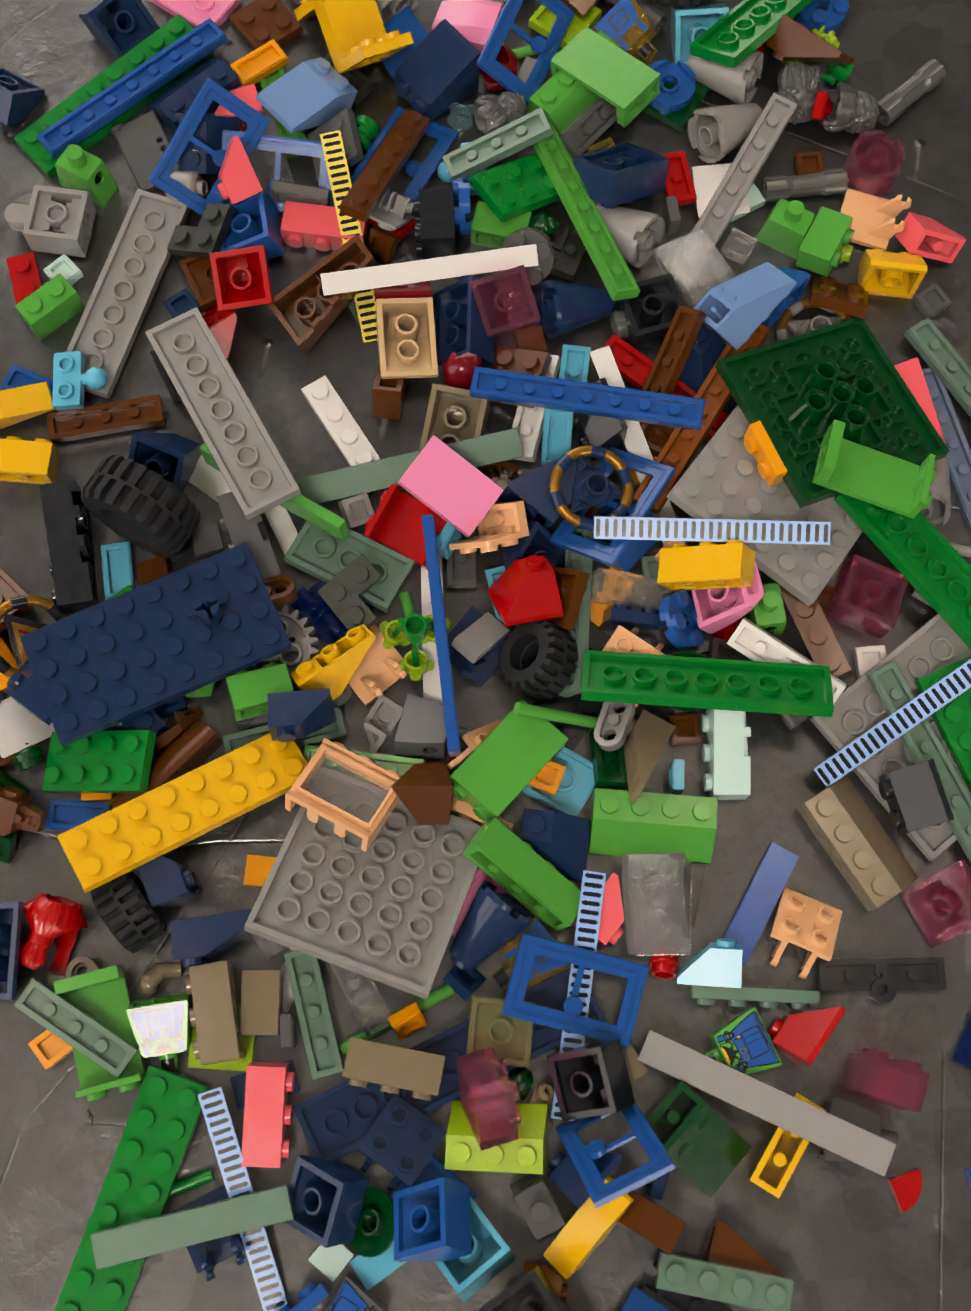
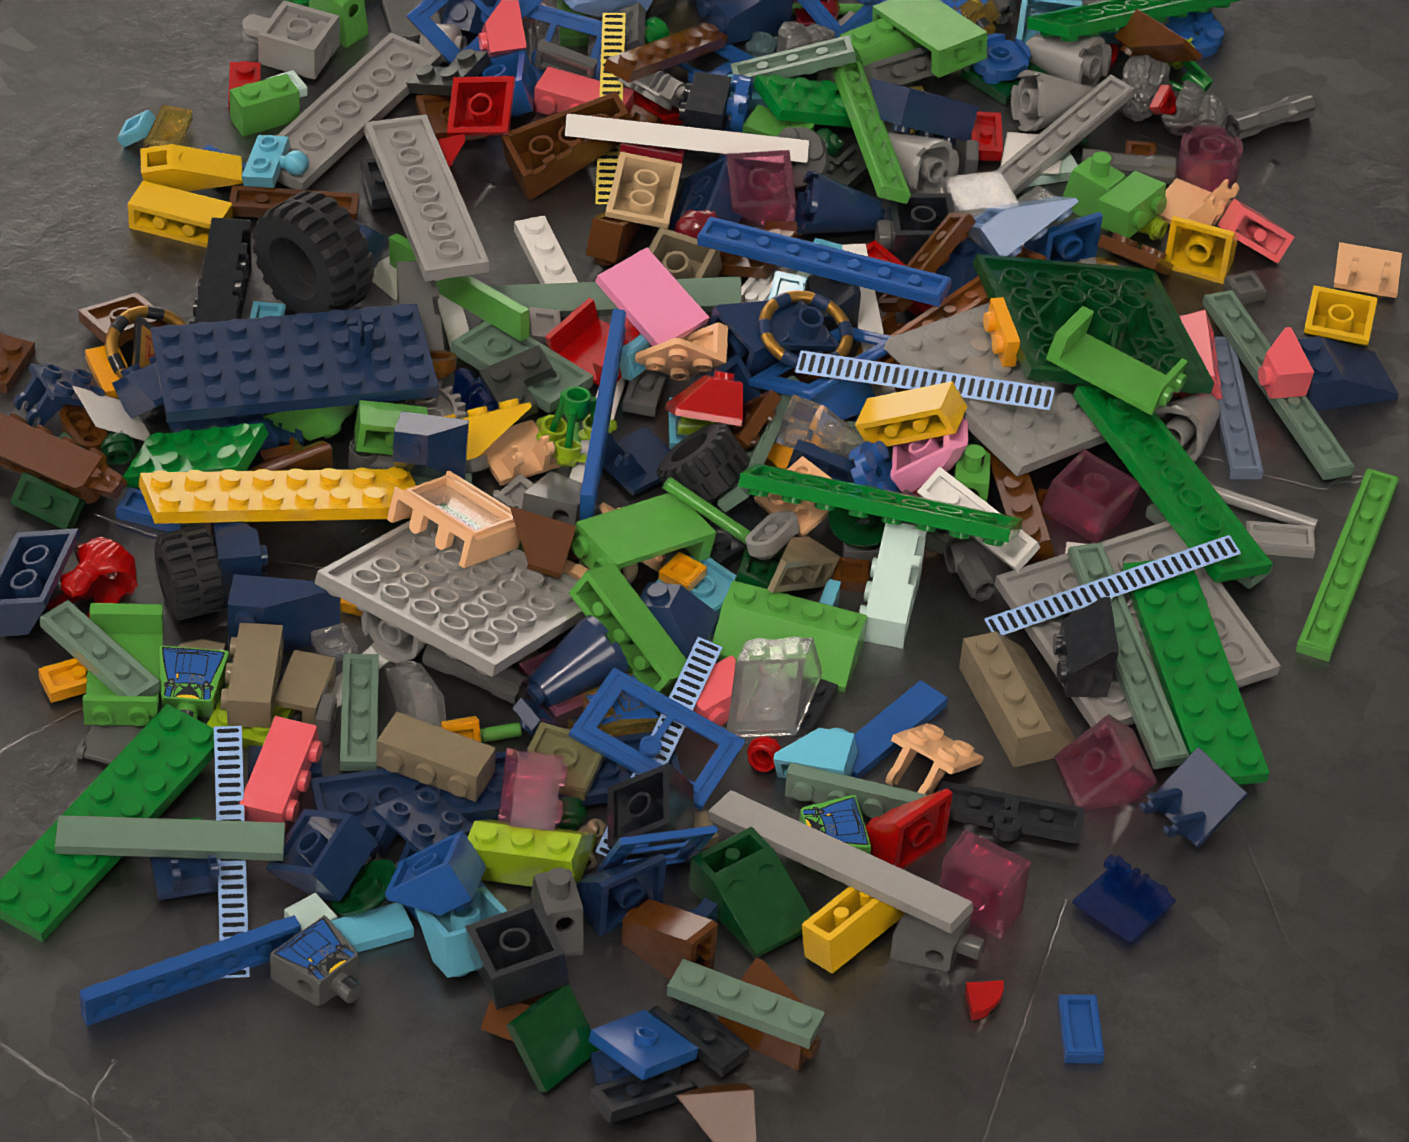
camera: 10 degrees right, 30 degrees down
light grey tile [451,612,510,664] -> none
yellow slope [543,1176,633,1280] -> none

